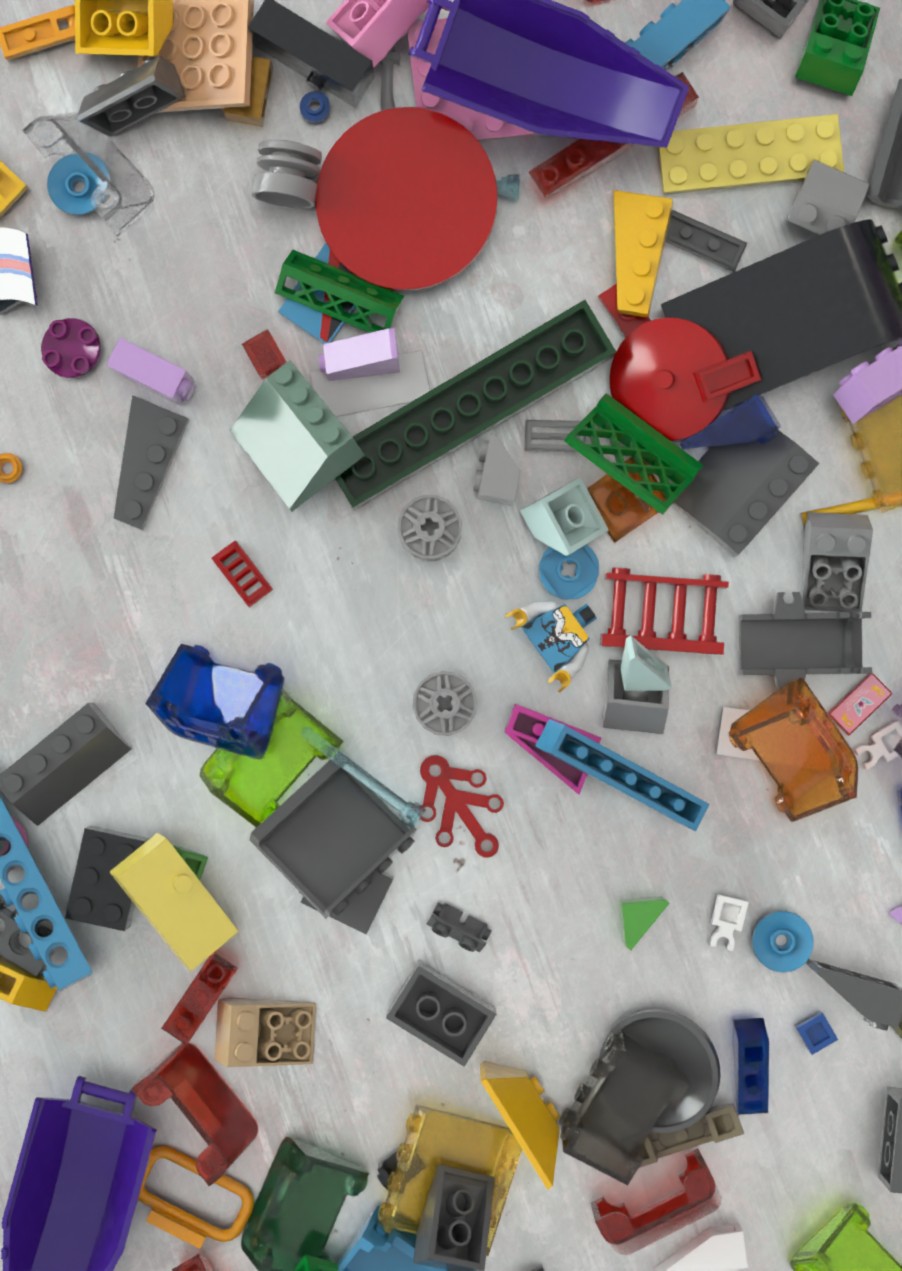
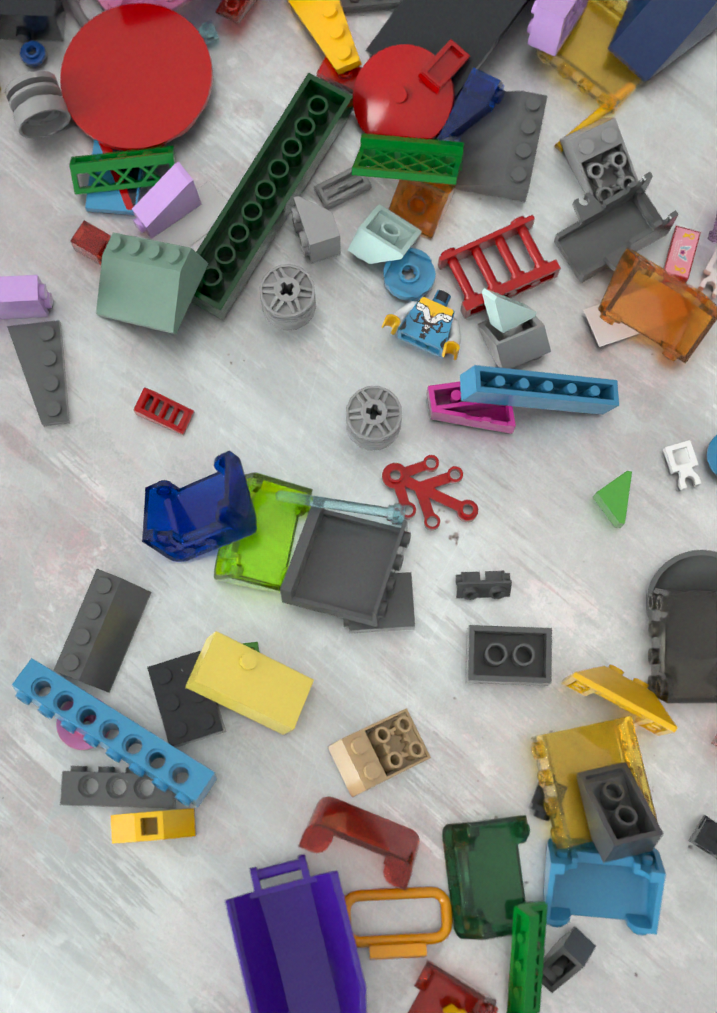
camera: 35 degrees left, 10 degrees down
clear red slope [161,952,238,1045] -> none

